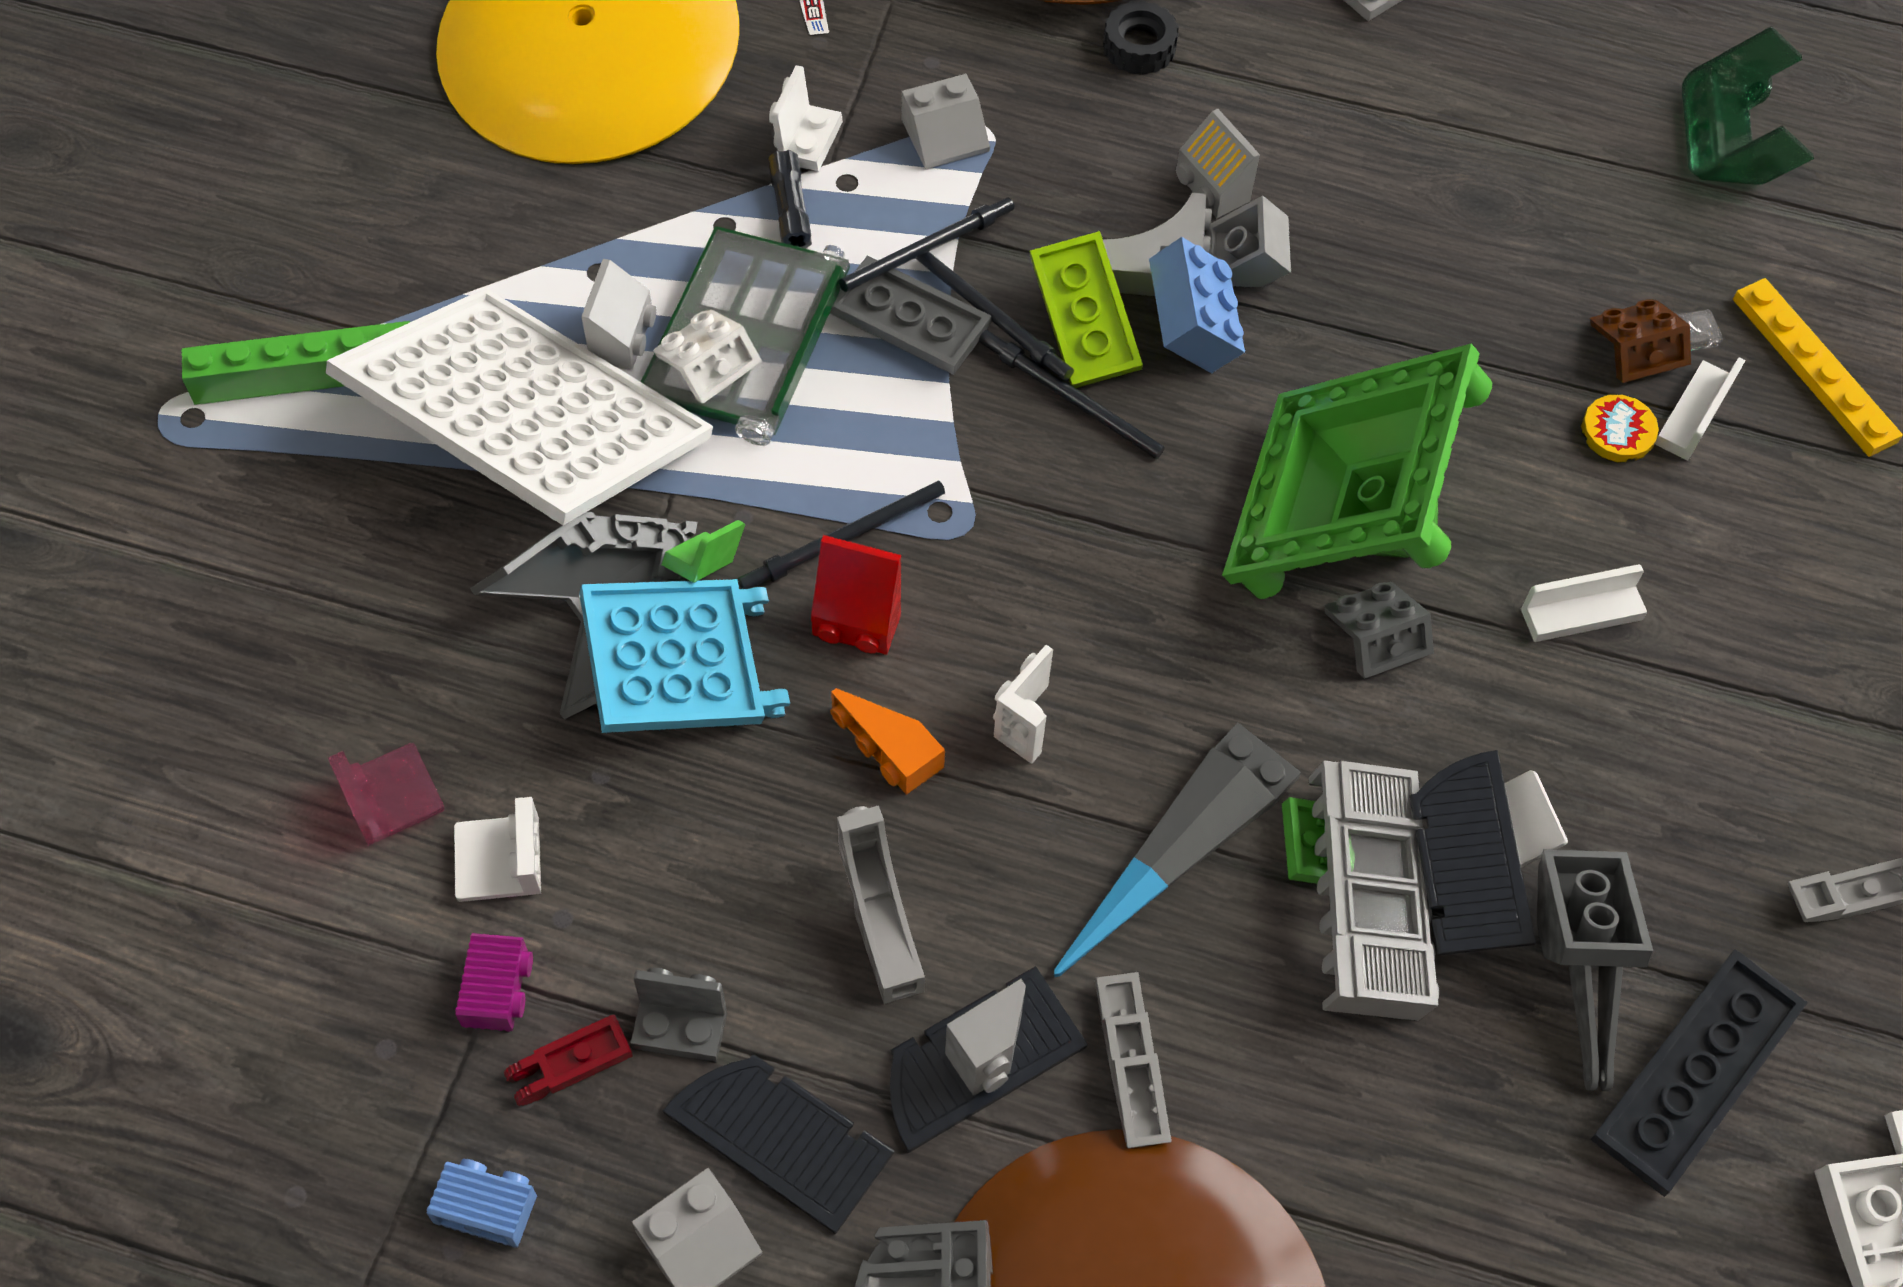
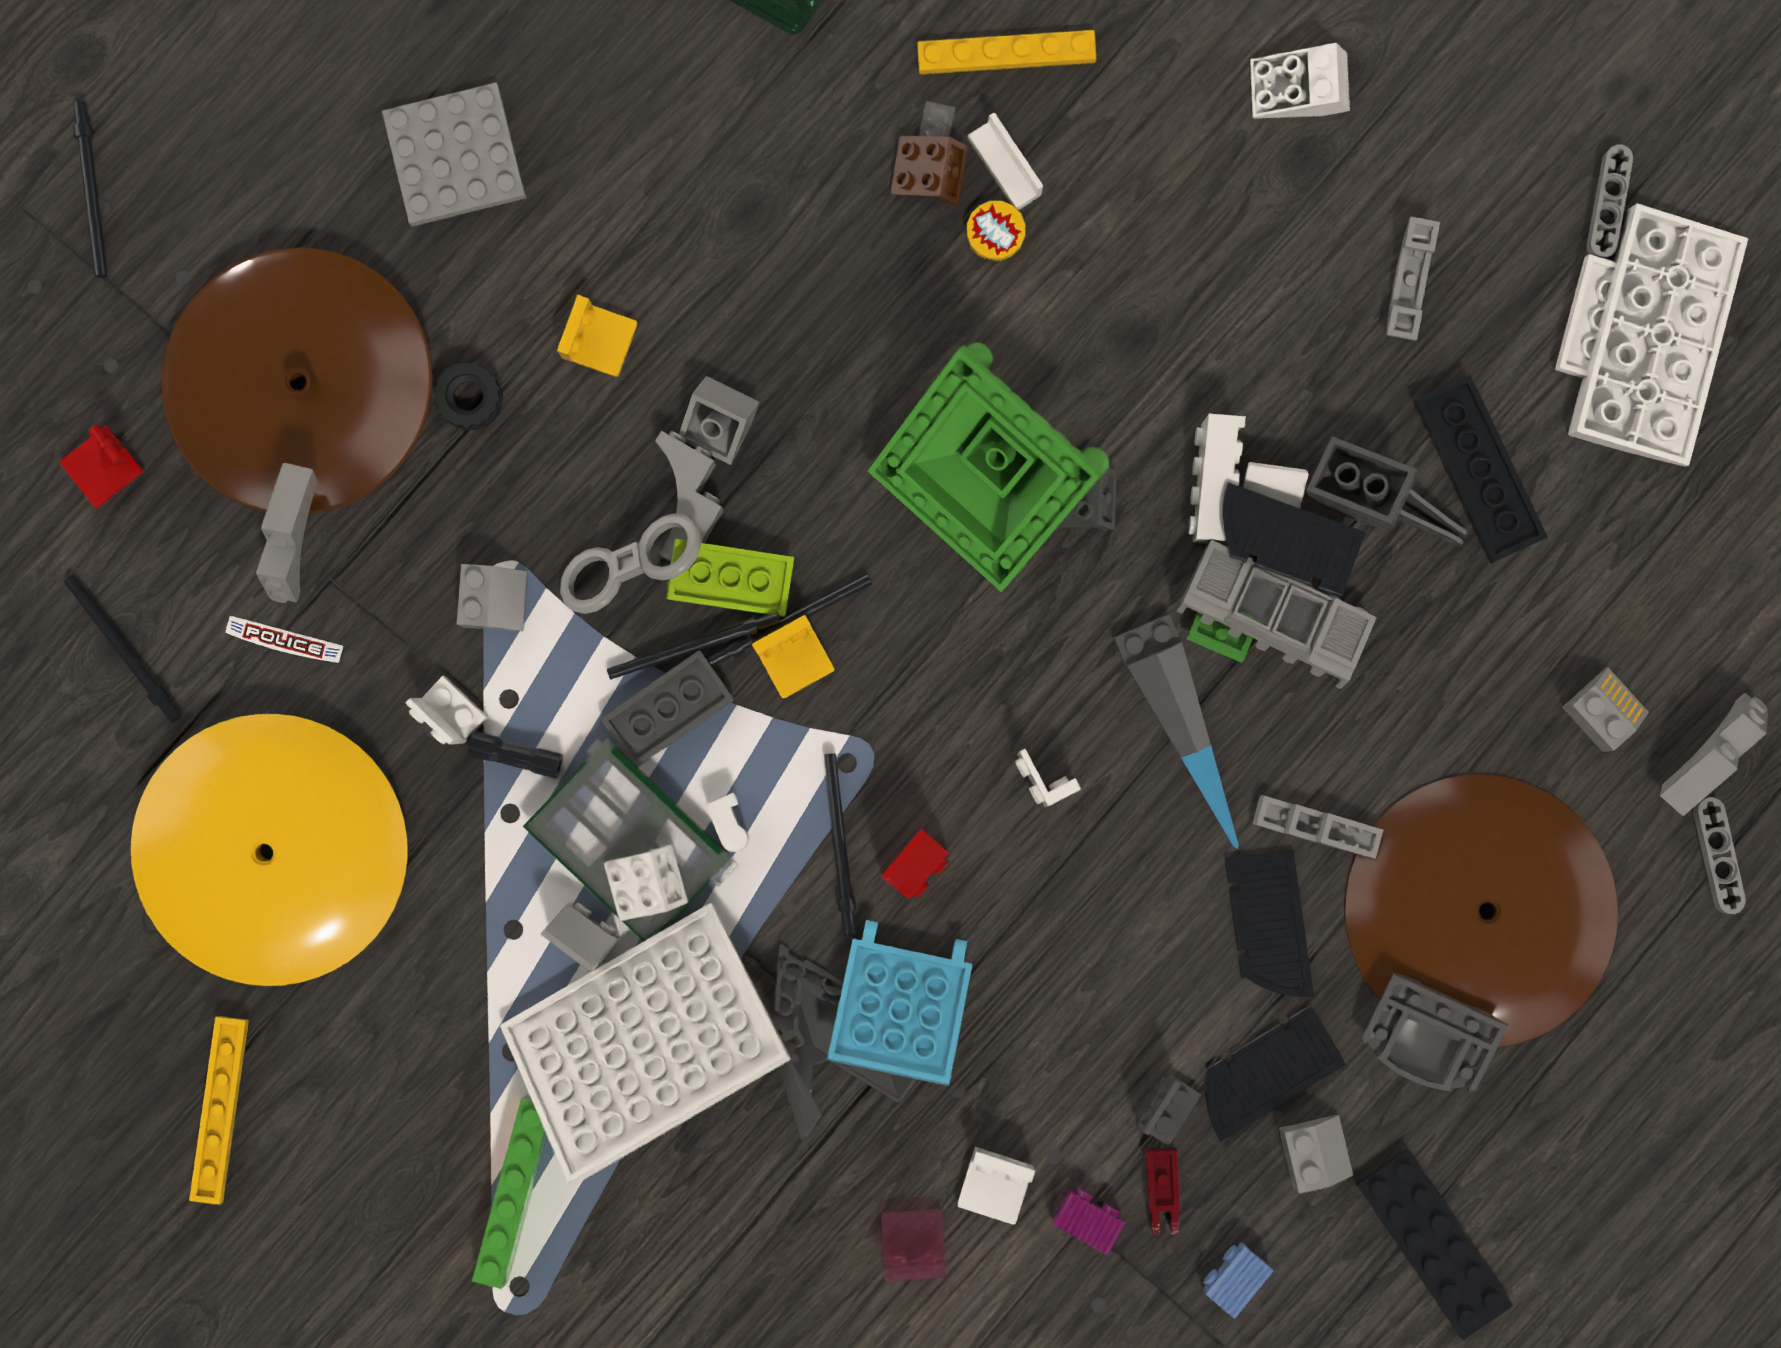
camera: 60 degrees left, 25 degrees up
bright green panel [661,520,745,583] -> none
orange slope [830,688,945,795] -> none
light grey arch [837,805,925,1004] -> none
black bar [839,197,1014,292] -> none
light grey slope [945,979,1026,1096] -> none
medium blue brick [1149,237,1245,373] -> none
light grey slope [1176,109,1260,219] -> none
white panel [1521,564,1647,642] -> none
none -> yellow plate [189,1016,249,1205]
none -> yellow bracket [557,295,637,377]
none -> light grey bar [560,513,701,614]
none -> white leg [705,793,749,852]
none -> yellow bracket [752,615,834,698]
none -> white wedge [1188,414,1246,544]

